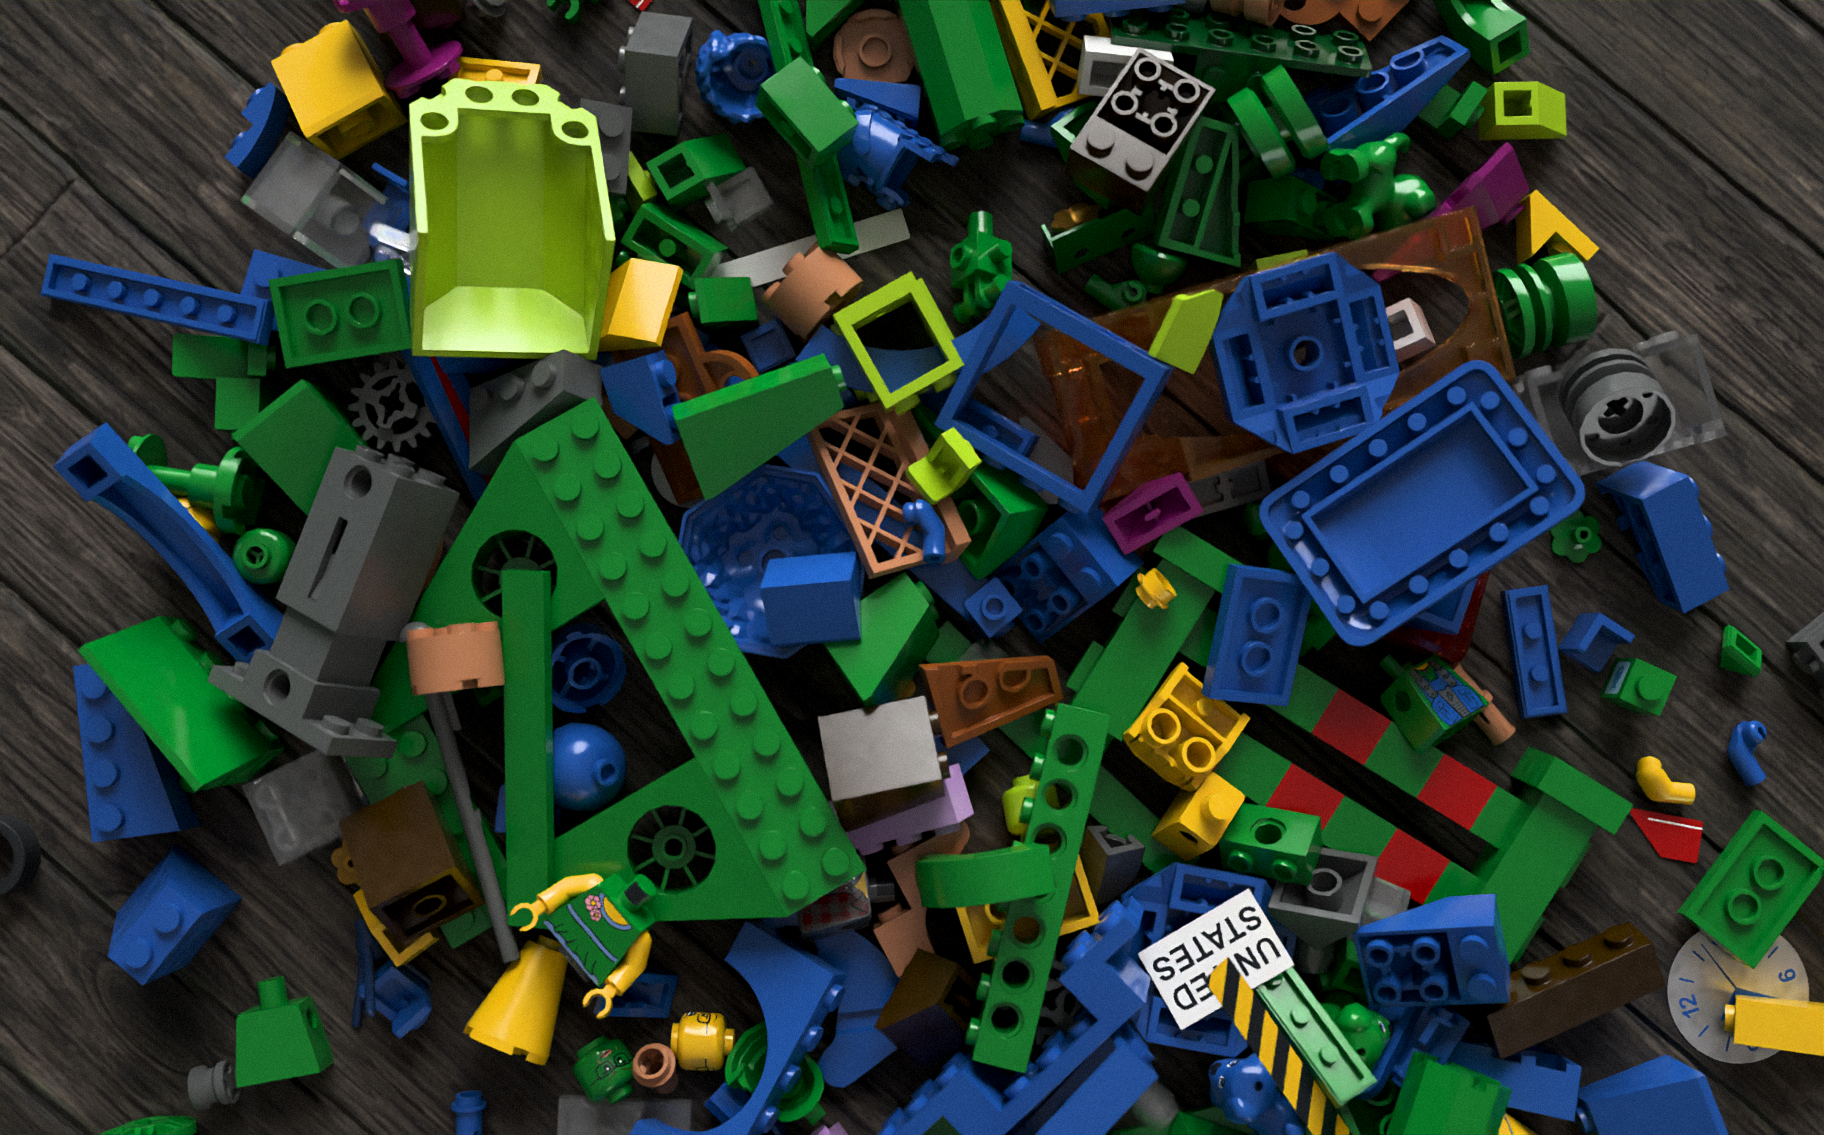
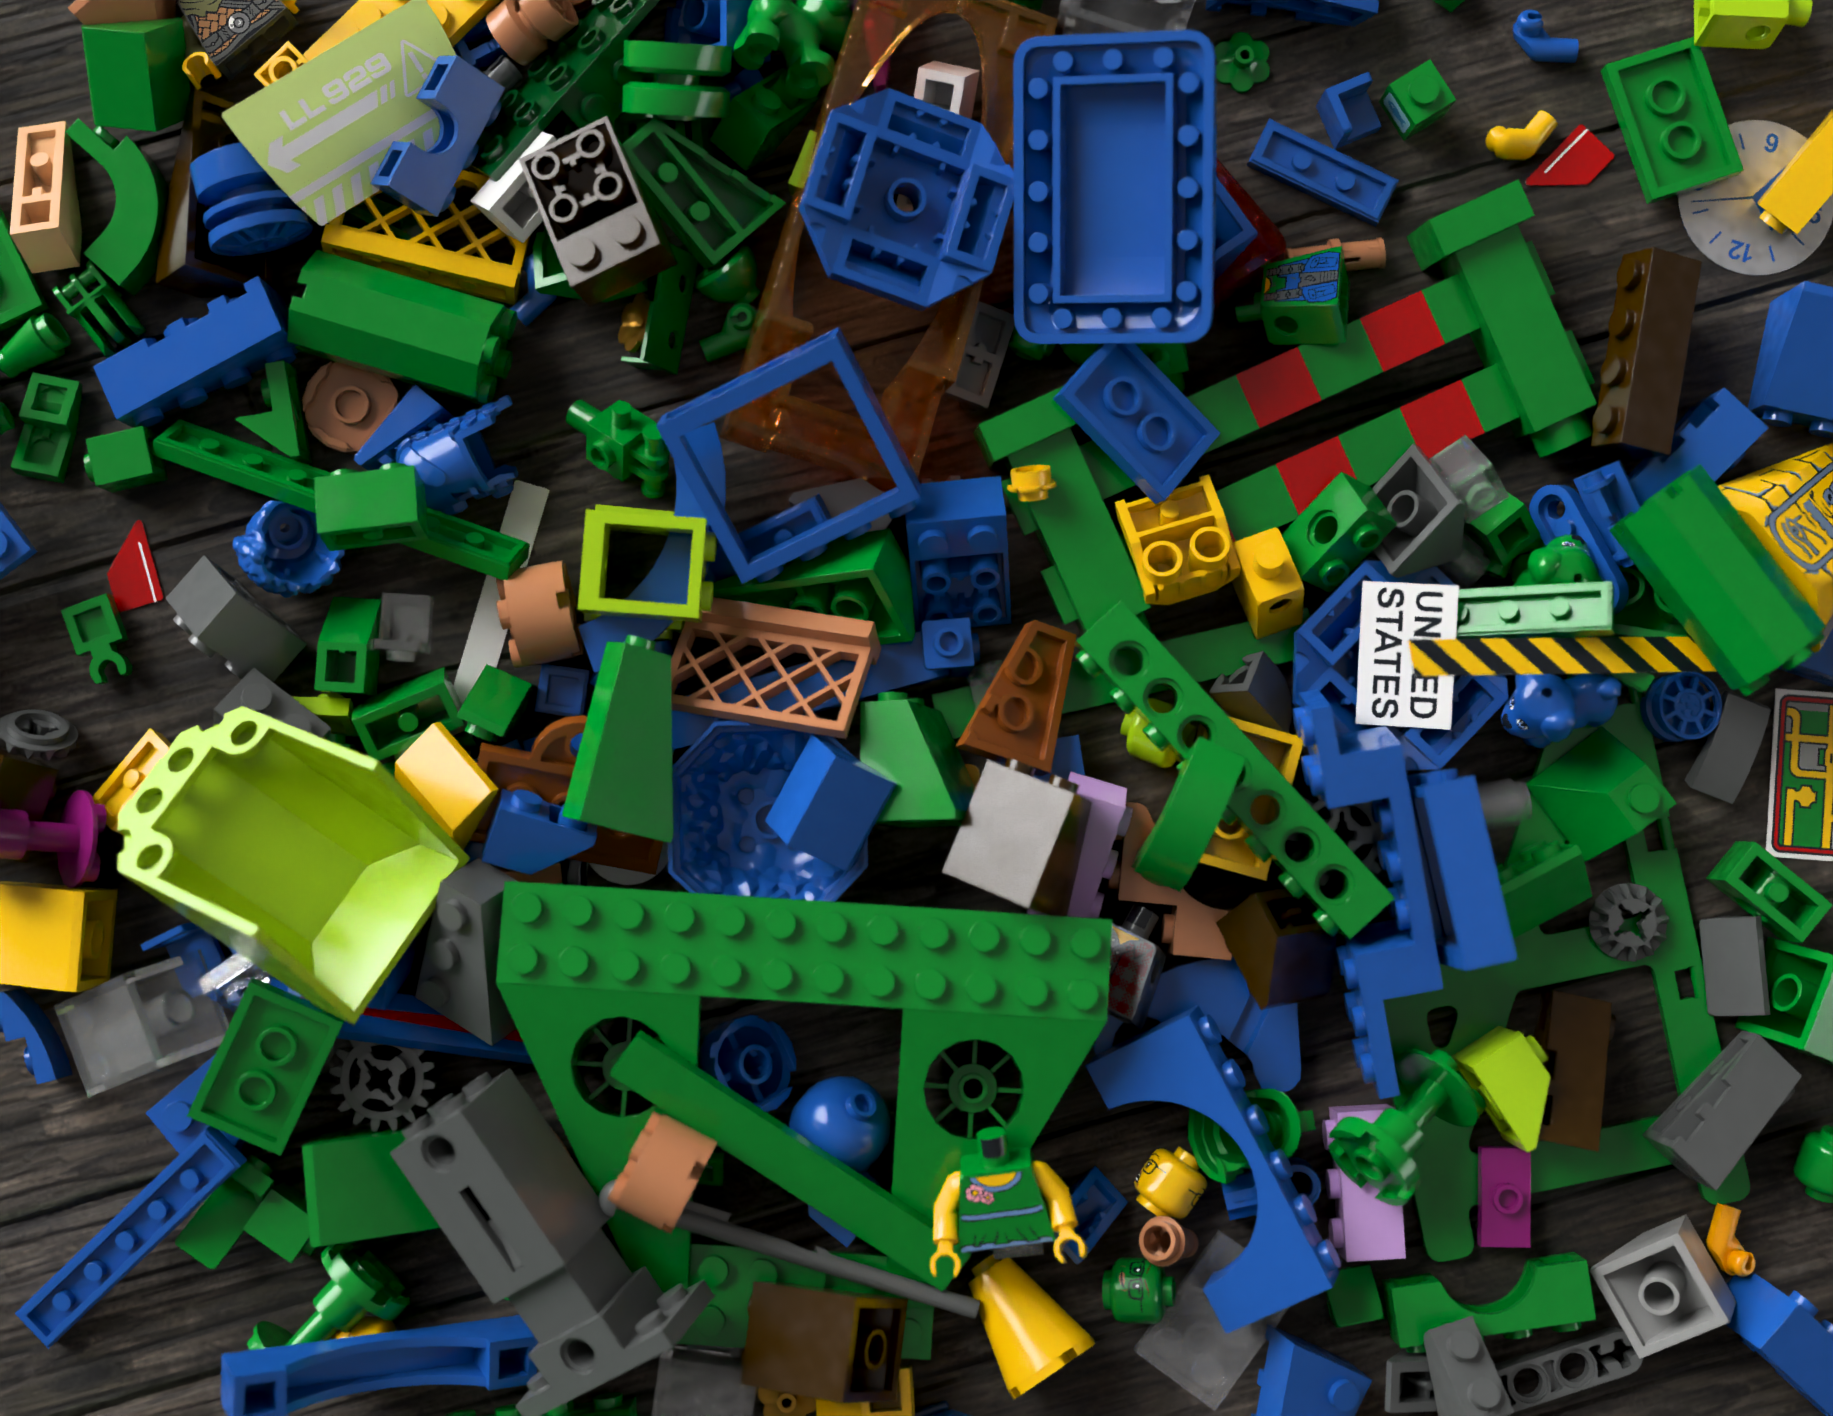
camera: 50 degrees left, 0 degrees up
green head [232,528,296,586] -> none
blue arm [902,499,945,564] -> none
lime bracket [905,427,982,505] -> none
magenta slope [1102,472,1203,555] -> none
lime slope [1148,289,1224,374] -> none
blue slope [1352,894,1510,1008] -> none

